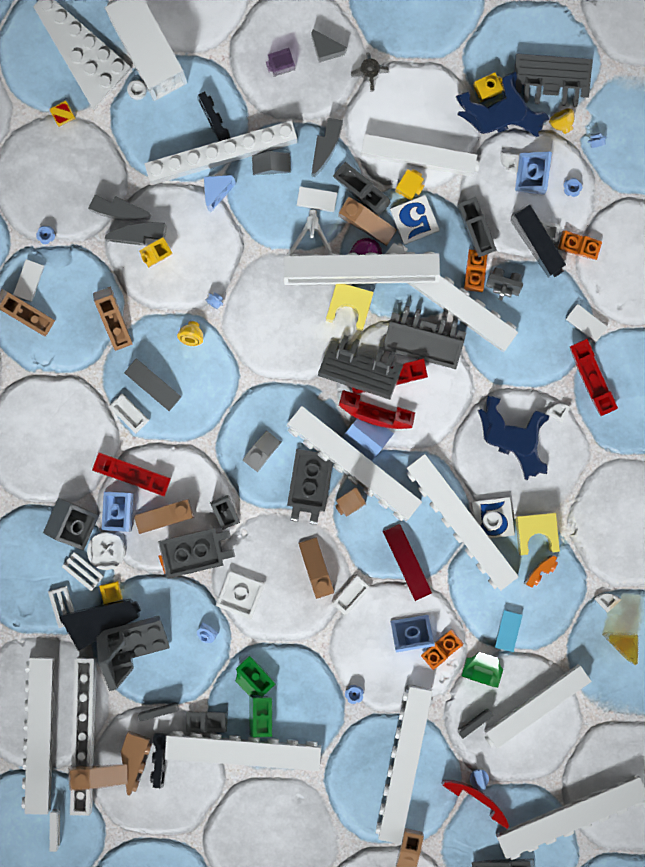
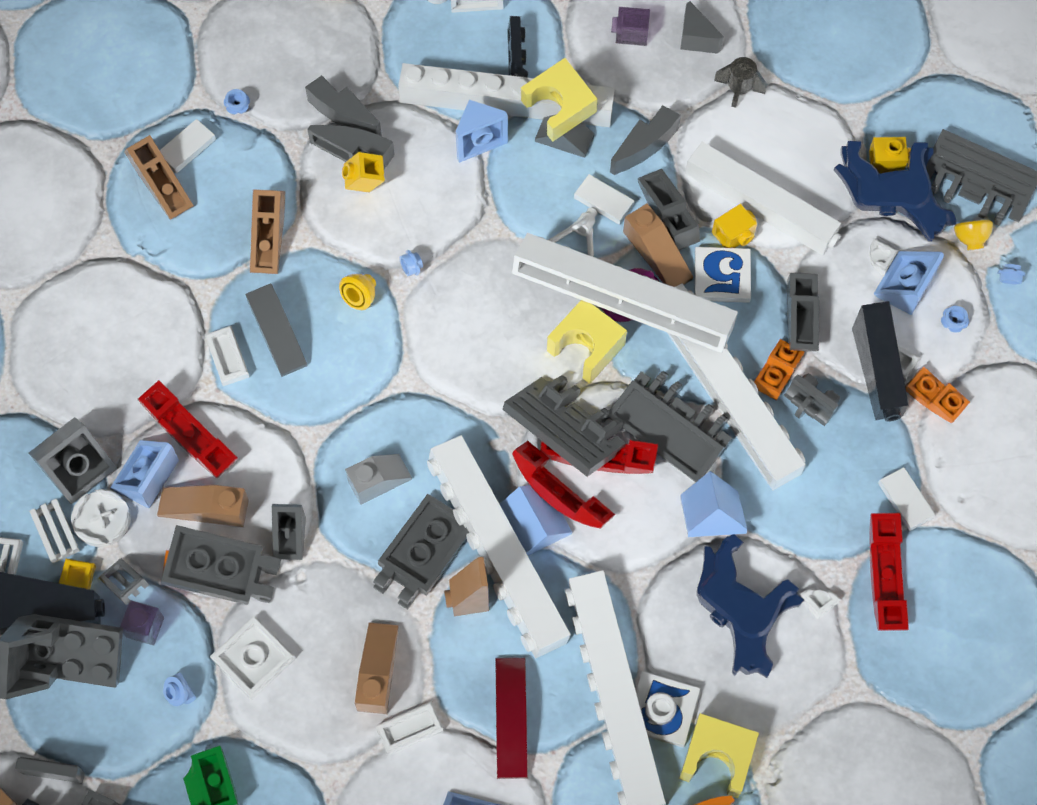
camera: 20 degrees right, 20 degrees down
none -> dark grey tile [99,558,149,605]
none -> clear purple brick [120,600,164,645]
none -> light yellow piece [521,58,597,142]
none -> light blue slope [681,471,747,537]

